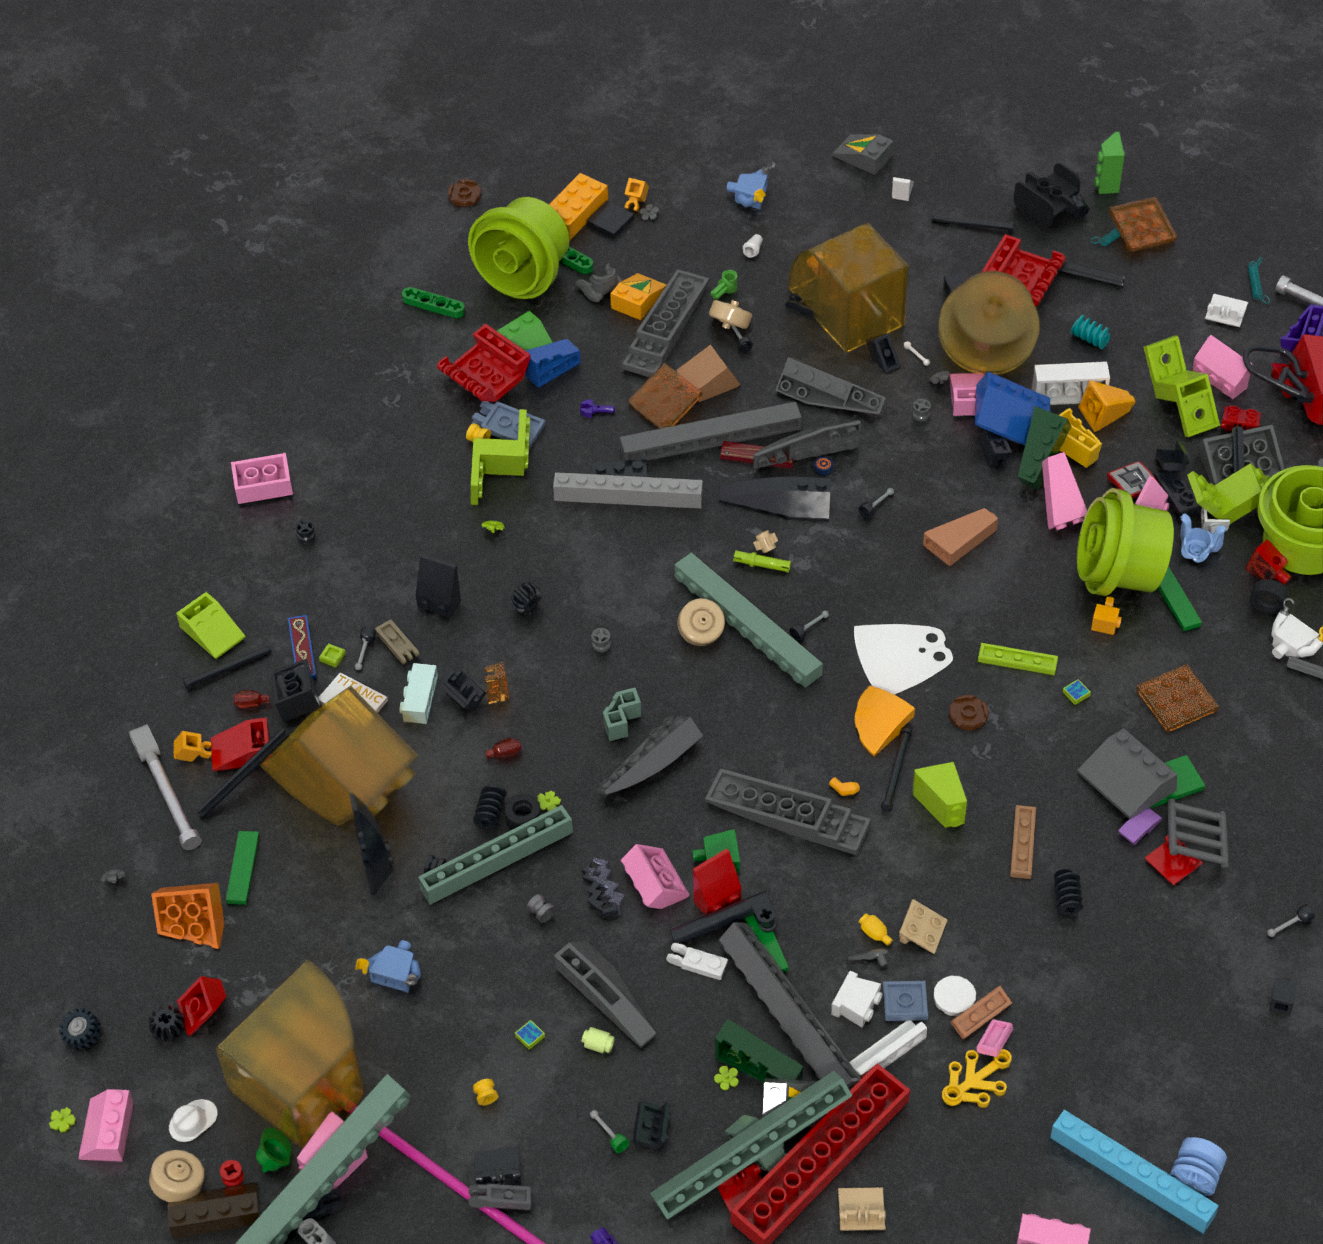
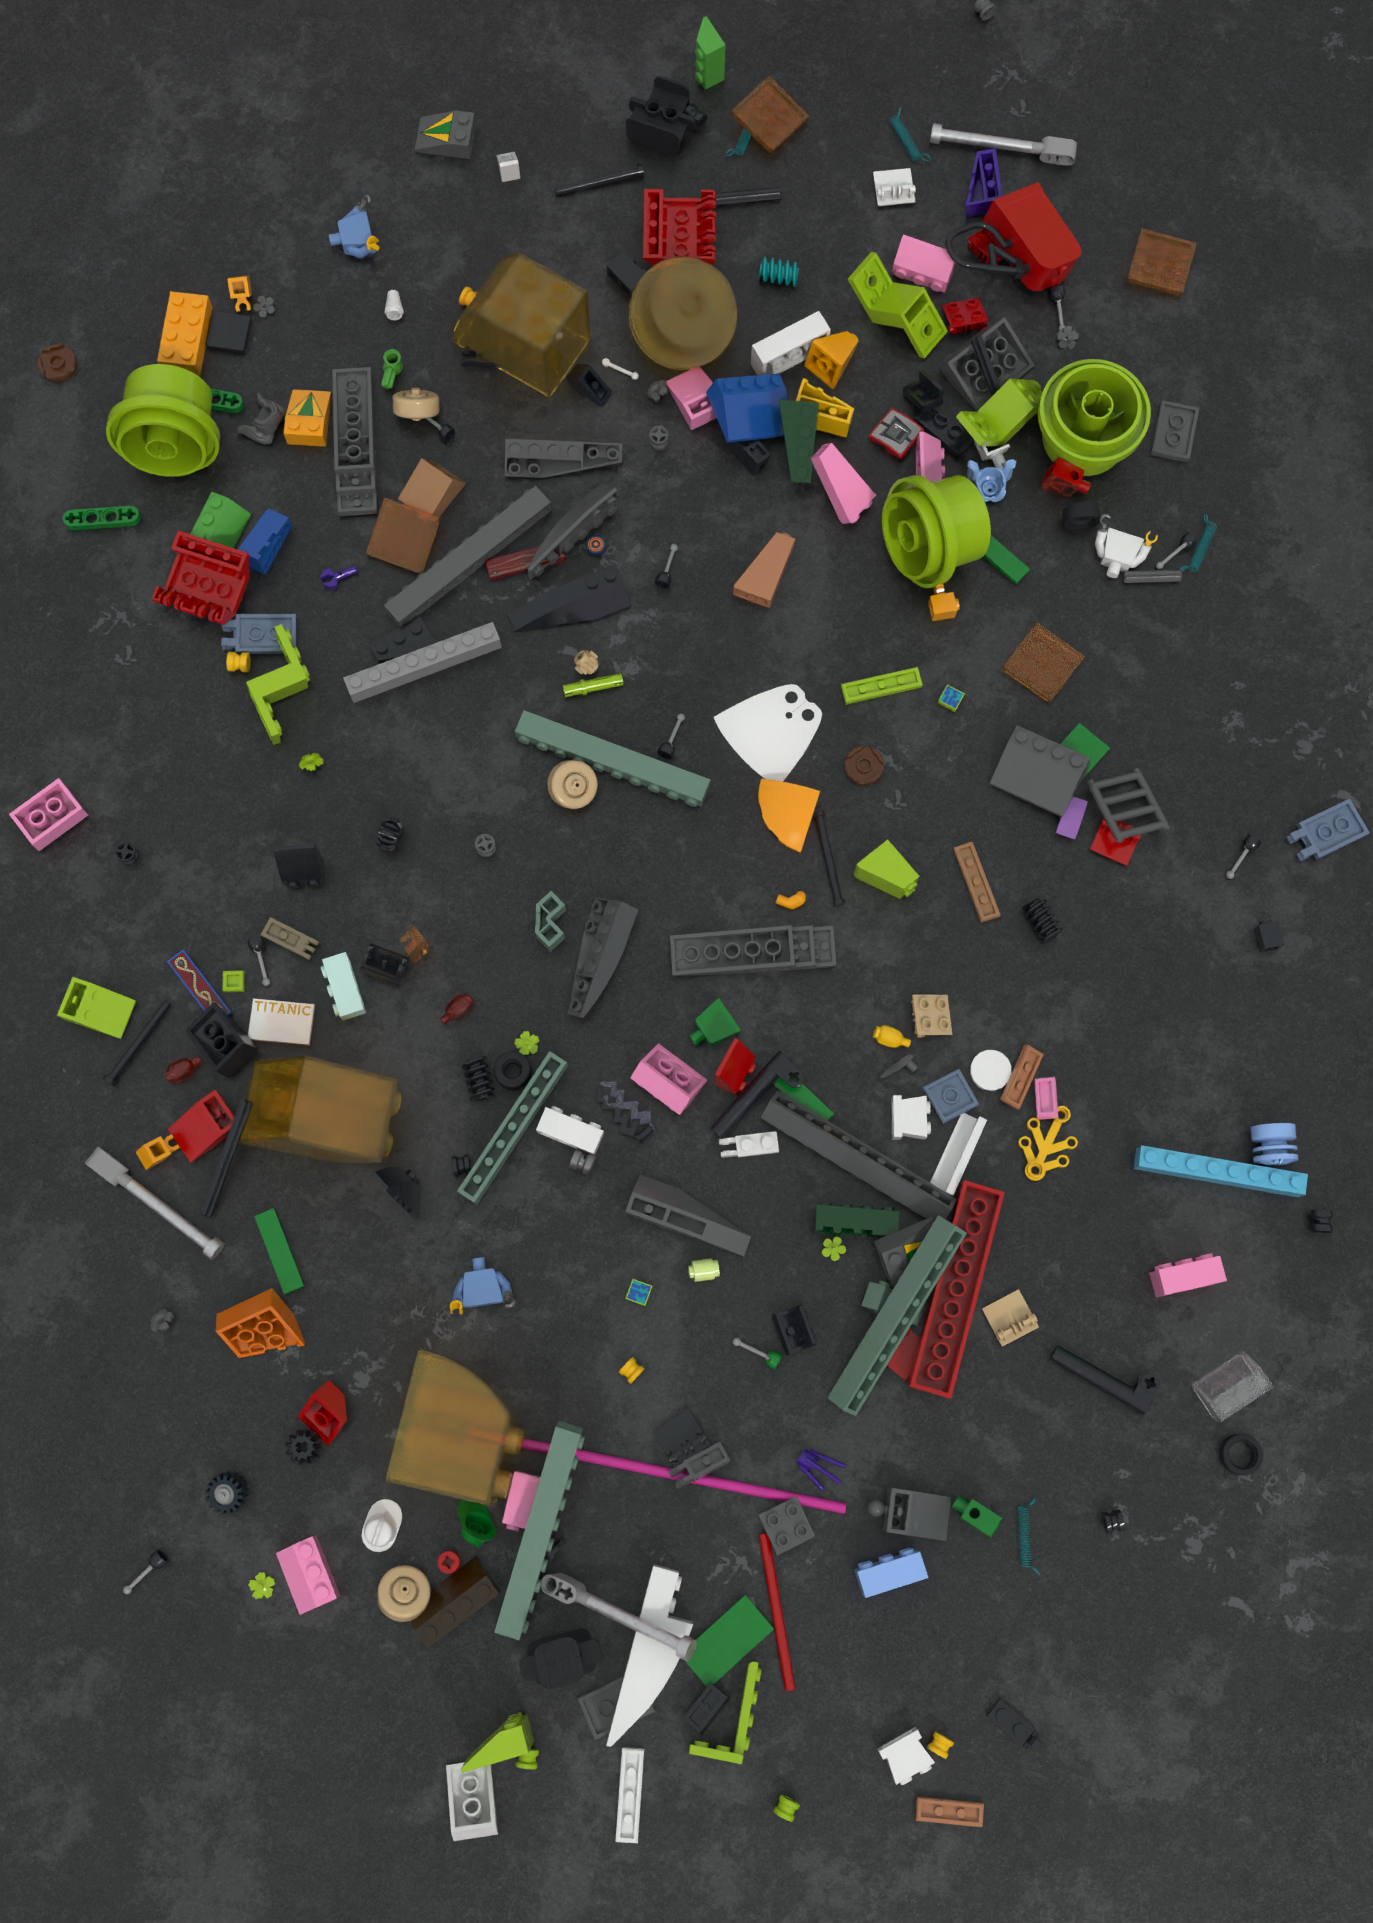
camera: 30 degrees left, 25 degrees up
none -> white brick [536,1106,604,1155]

